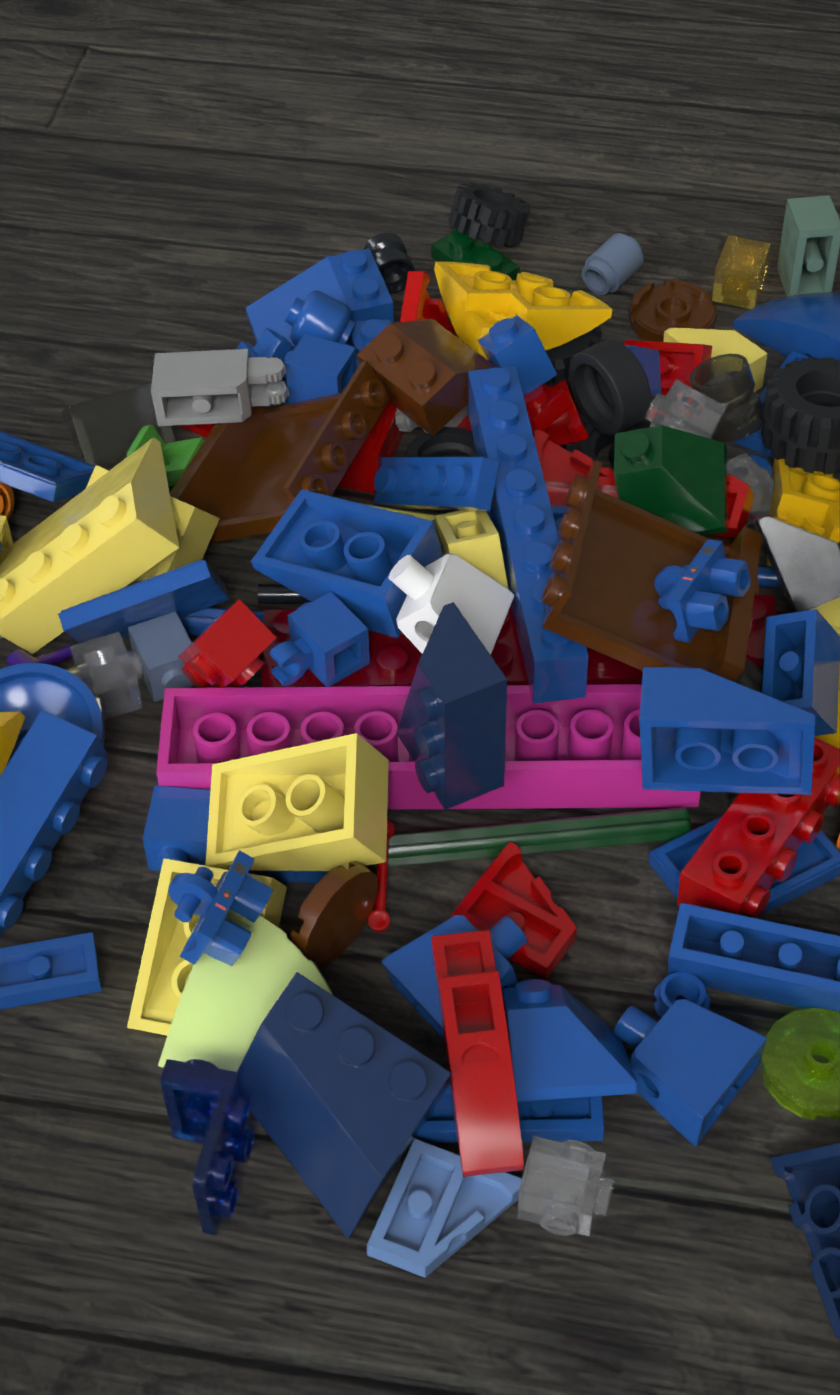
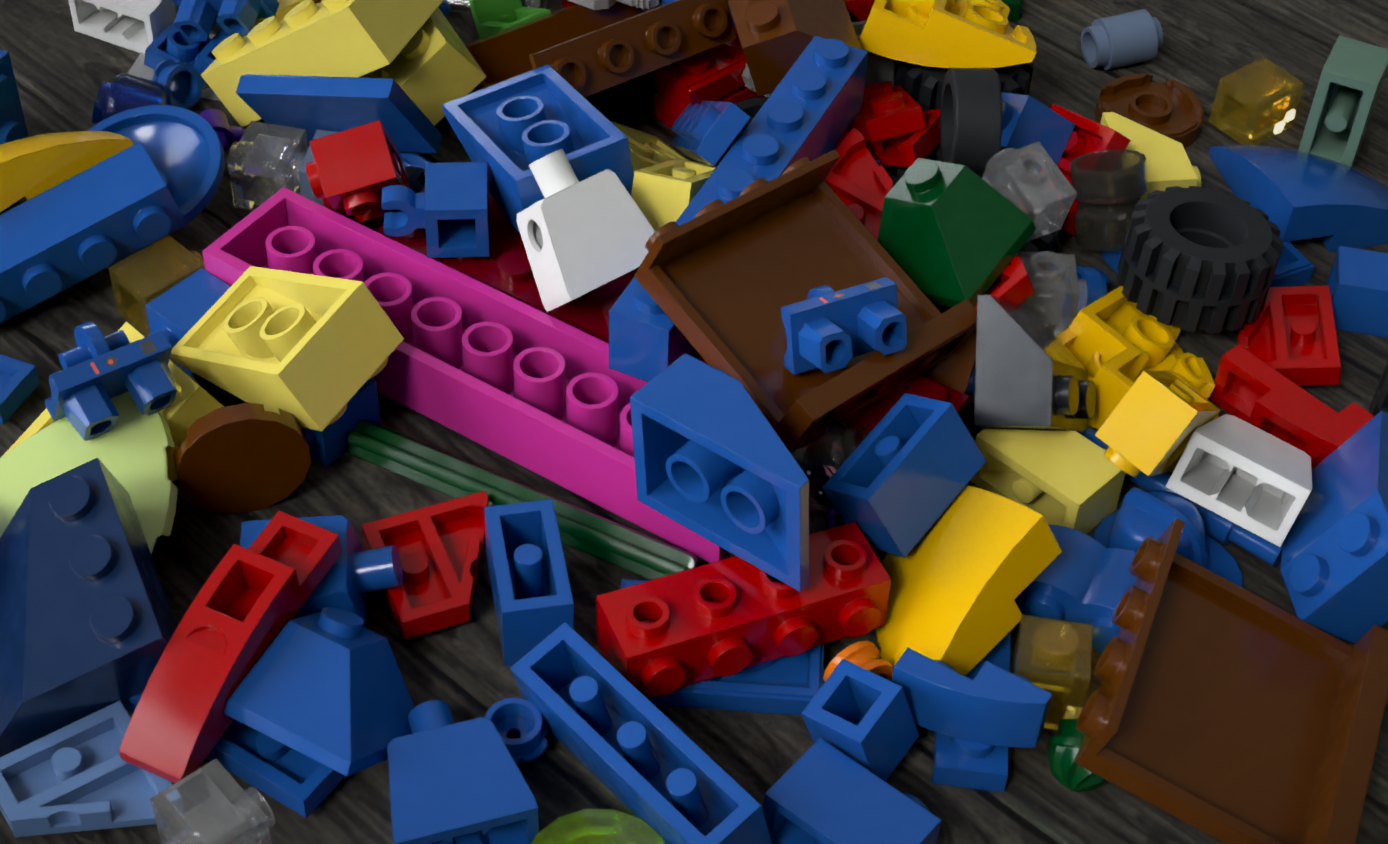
camera: 30 degrees right, 5 degrees down
red hinge [368,820,395,933] -> none
dark blue wedge [396,602,507,810] -> none
blue brick [477,315,557,396] -> none
none -> clear yellow brick [108,235,205,337]
none -> blue brick [484,499,574,666]

